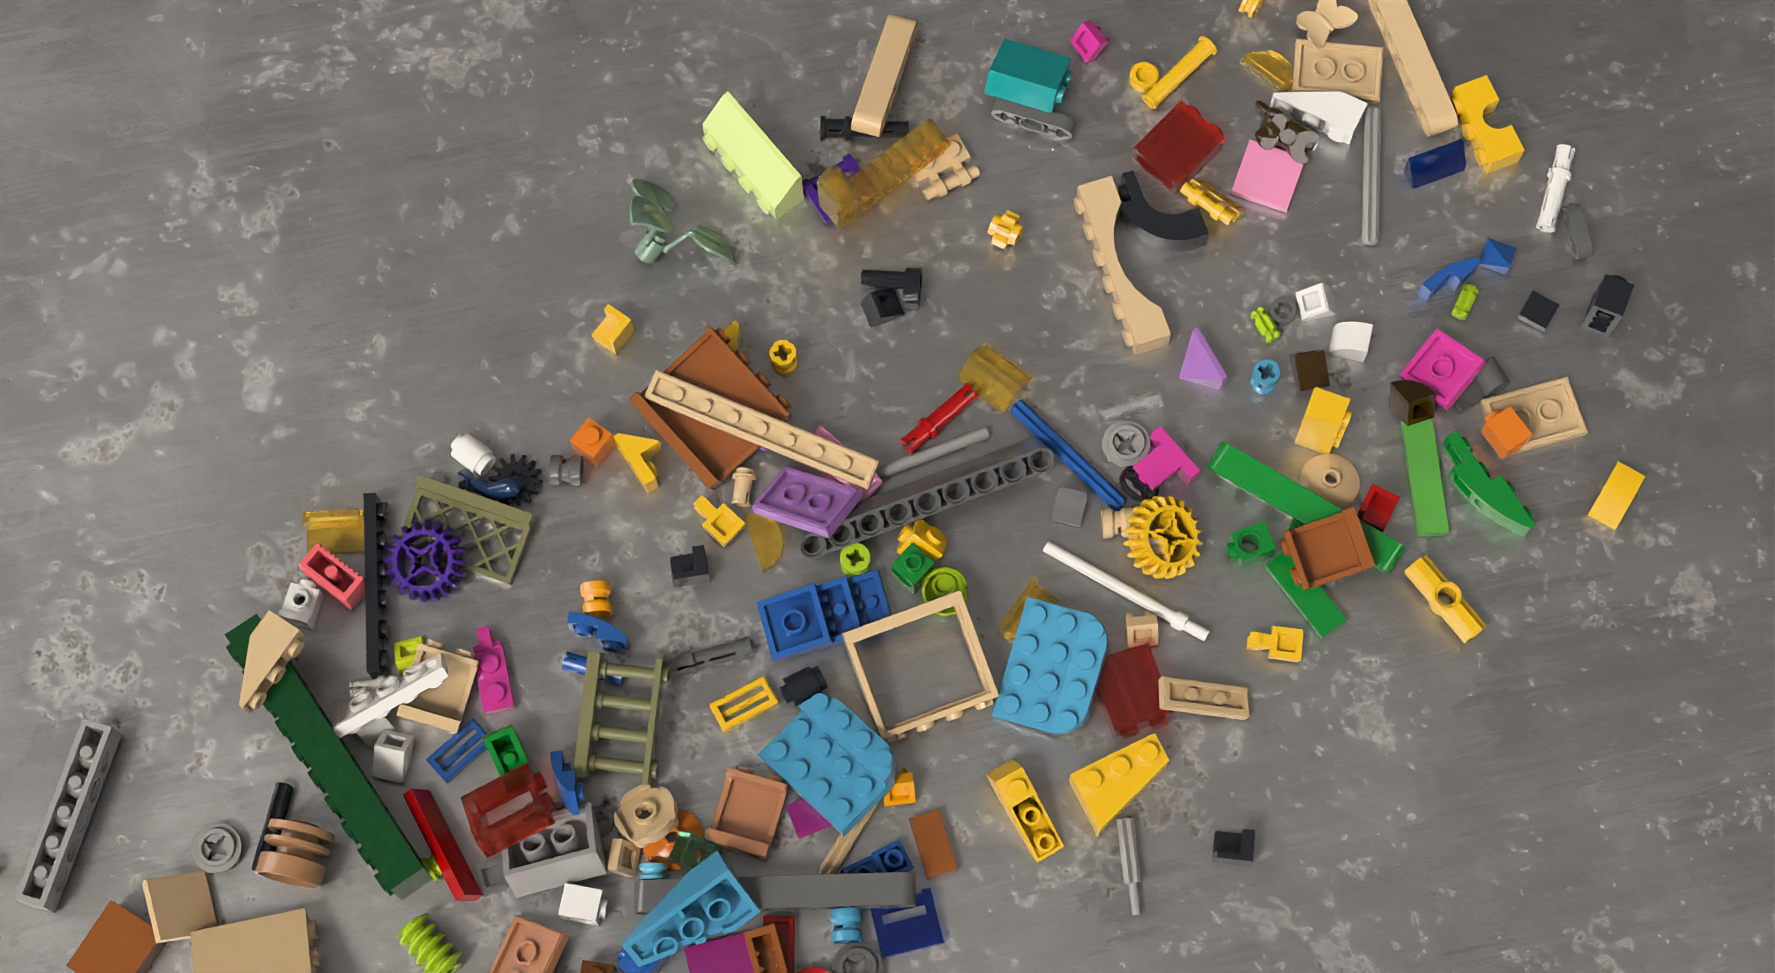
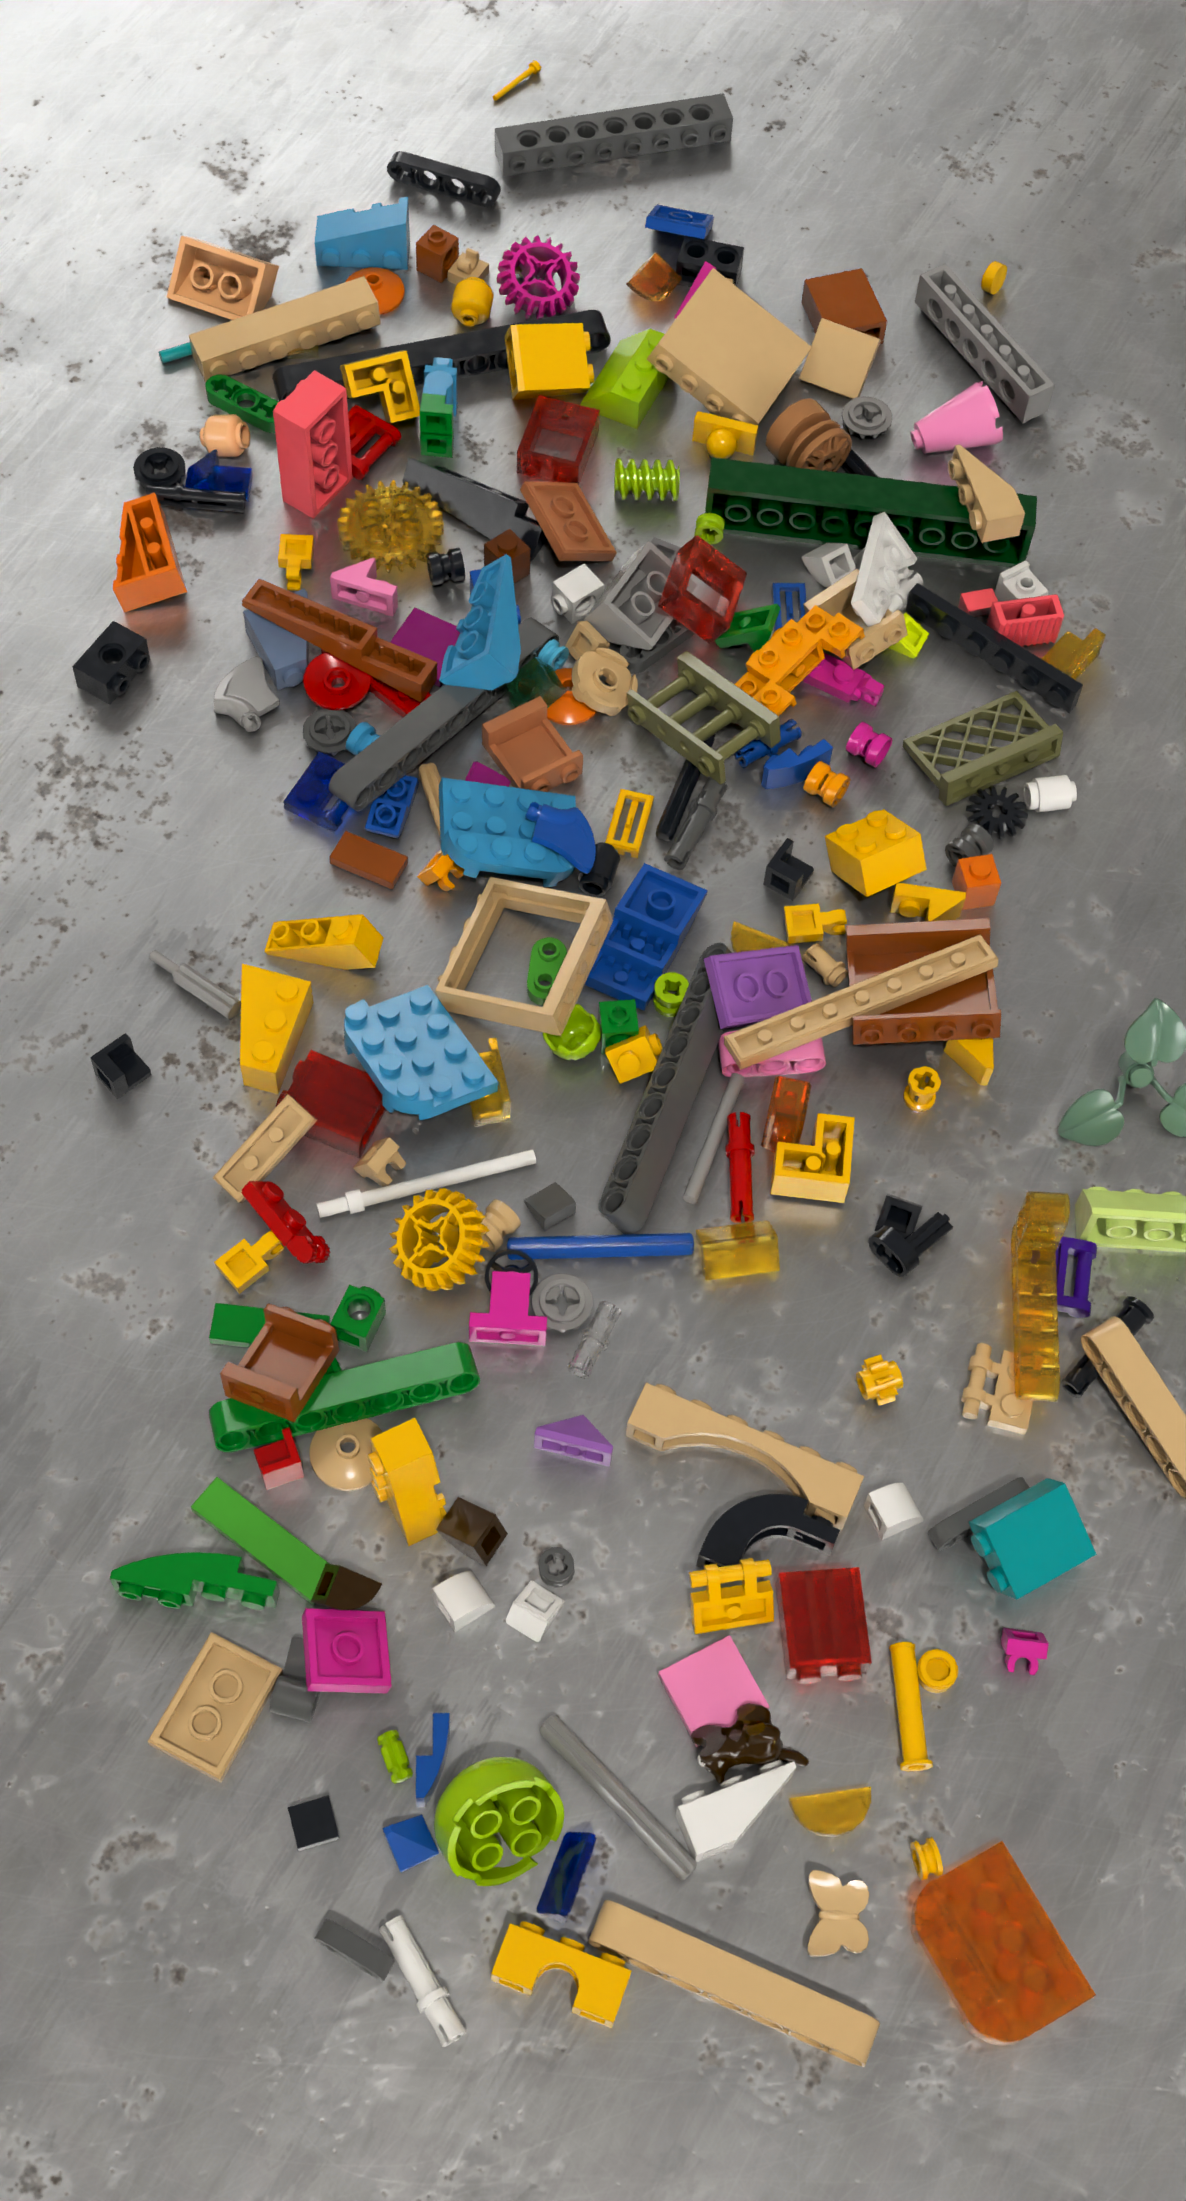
camera: 125 degrees right, 10 degrees down
dark purple gear [384,519,468,603] -> none
red tile [403,788,483,901] -> none
dark blue arm [458,468,524,501] -> none
blue slope [550,750,585,815] -> none
yellow panel [592,304,635,355] -> none
dark azure bush [1250,359,1280,394] -> none
lime piece [1251,306,1281,343] -> none
tan tile [1291,39,1384,105] -> none
yellow piece [1404,555,1487,644] -> none
orange brick [1480,406,1533,460] -> none
black brick [1581,274,1634,337] -> none
yellow slope [1587,461,1645,530] -> none
none -> red hinge [241,1181,331,1264]
none -> lime cylinder [434,1756,564,1886]
none -> blue arm [526,802,596,874]
none -> bright green plate [527,937,567,1006]
none -> black axle [655,734,716,842]
none -> yellow tile [692,411,759,459]
none -> light orange bracket [734,605,865,716]
none -> clear orange brick [761,1076,812,1153]
none -> yellow brick [770,1113,855,1203]
none -> yellow brick [825,809,927,897]
none -> dark pink wheel [845,721,893,768]
none -> white brick [863,1483,924,1540]
none -> bright pink cone [910,381,1003,454]
none -> coral slope [958,588,998,617]

